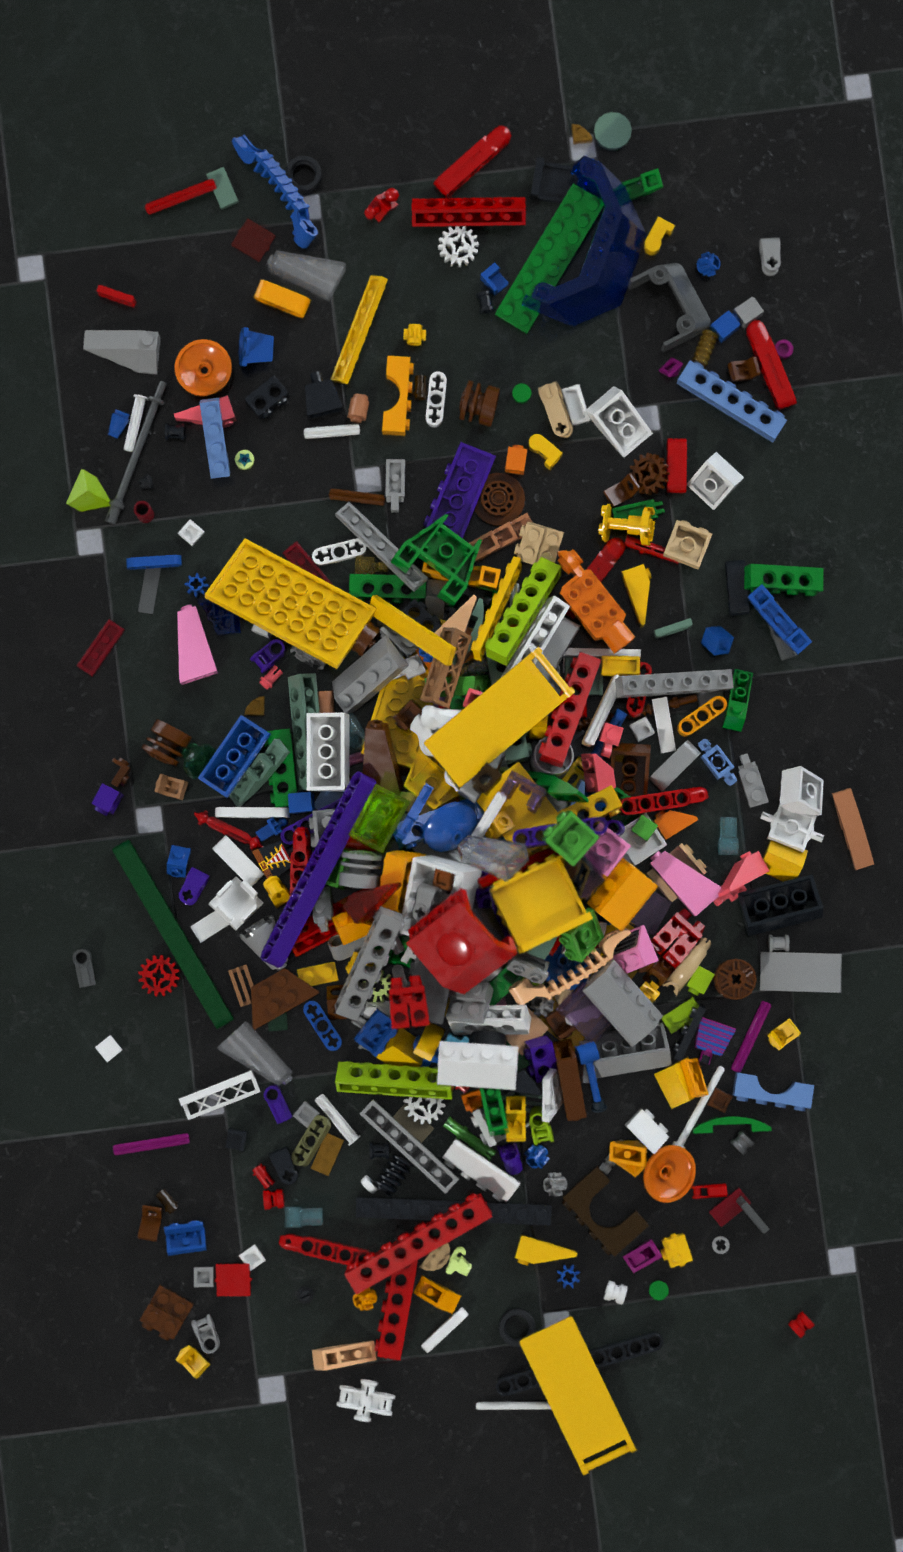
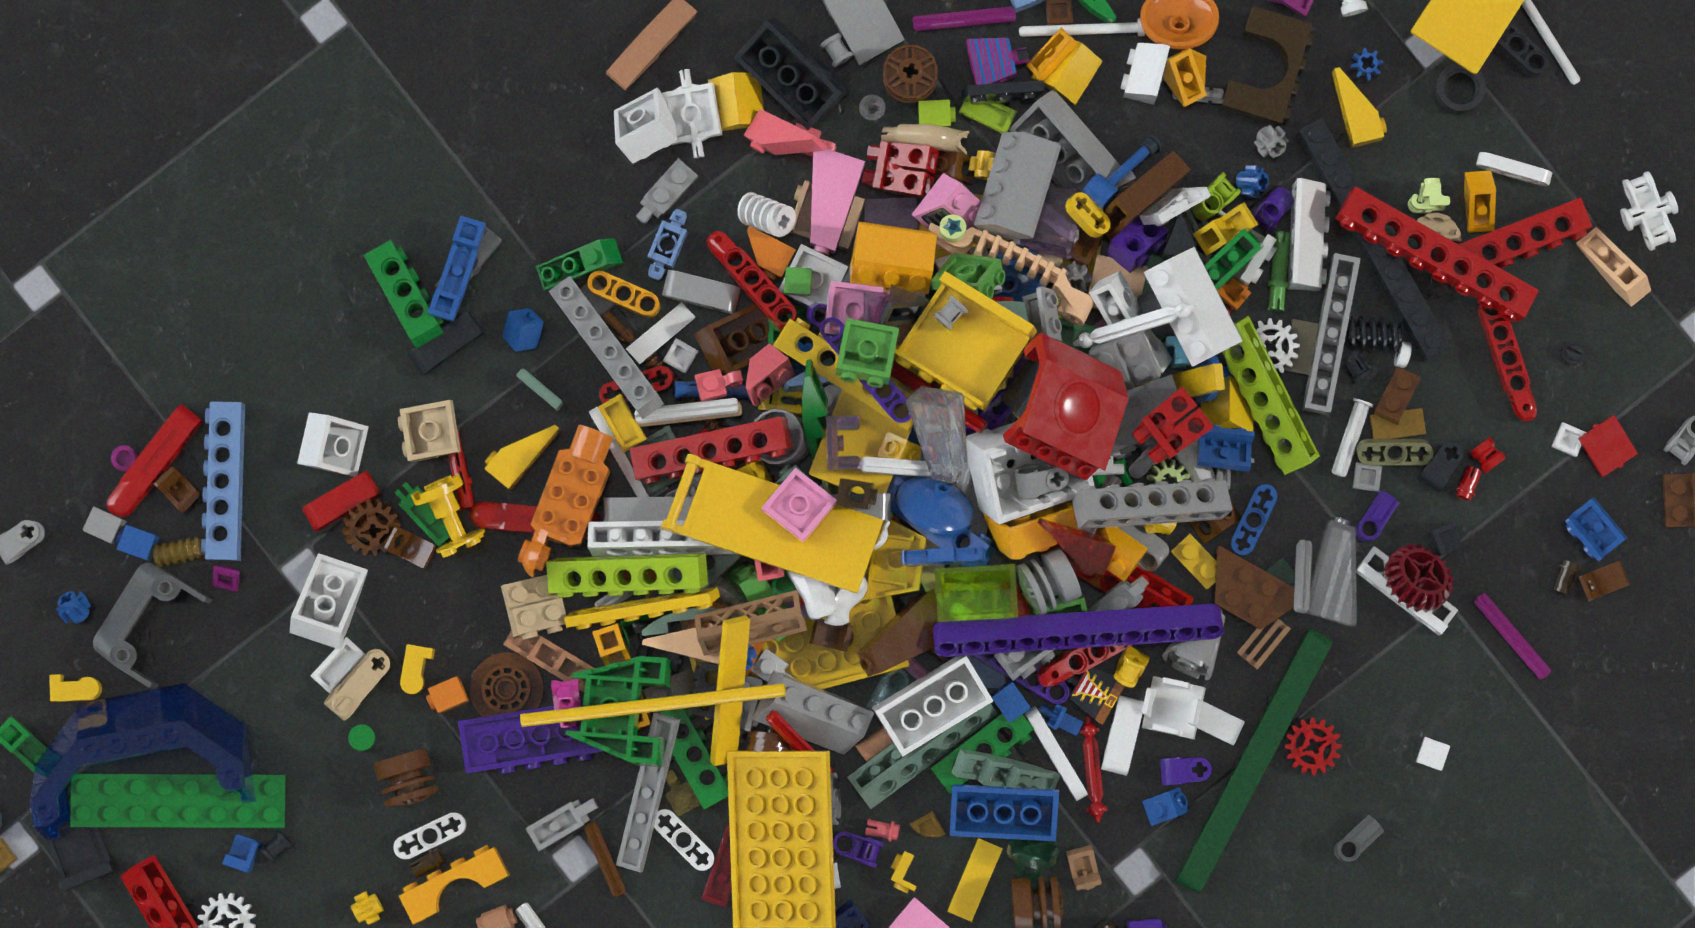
camera: 120 degrees left, 0 degrees up
light grey tile [194,1267,214,1287] -> none
clear light blue piece [285,1207,323,1228] -> none
light orange gear [353,1287,377,1311] -> none
dark orange tile [433,868,455,891] -> none
clear light blue piece [718,817,739,855] -> none
none -> yellow piece [520,683,786,727]
none -> dark pink hips [551,679,582,728]
none -> white piece [738,192,796,237]
none -> bright pink plate [762,468,837,543]
none -> red axle [766,710,833,773]
none -> clear cone [859,95,885,120]
none -> yellow bracket [891,851,917,893]
none -> light grey bush [933,295,968,331]
none -> yellowish green tile [939,214,966,242]
none -> yellow tile [947,838,1003,922]
none -> yellow beam [1065,192,1111,238]
none -> white wheel [1073,302,1196,348]
none -> light grey axle [1294,539,1312,613]
none -> reddish brown plate [1374,367,1421,425]
none -> dark red gear [1383,543,1454,613]

